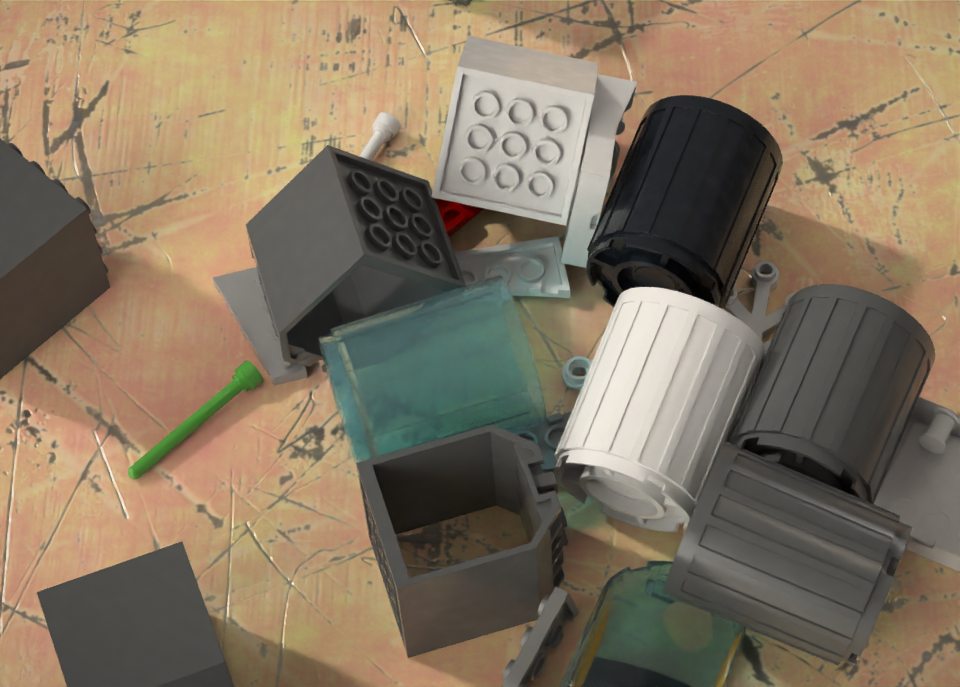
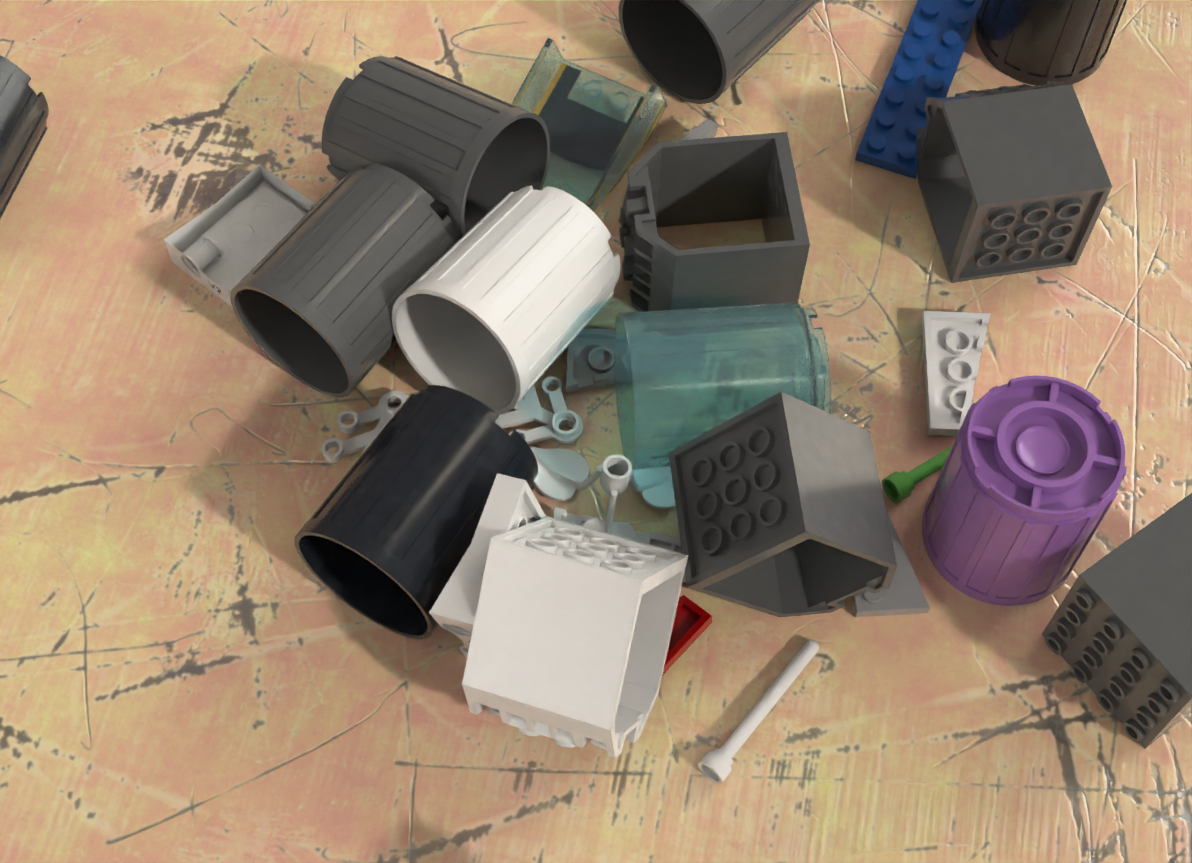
camera: 175 degrees left, 5 degrees up
none -> white plant [531,447,676,541]
none -> white wing [921,311,991,436]
none -> medium lavender container [922,376,1127,606]

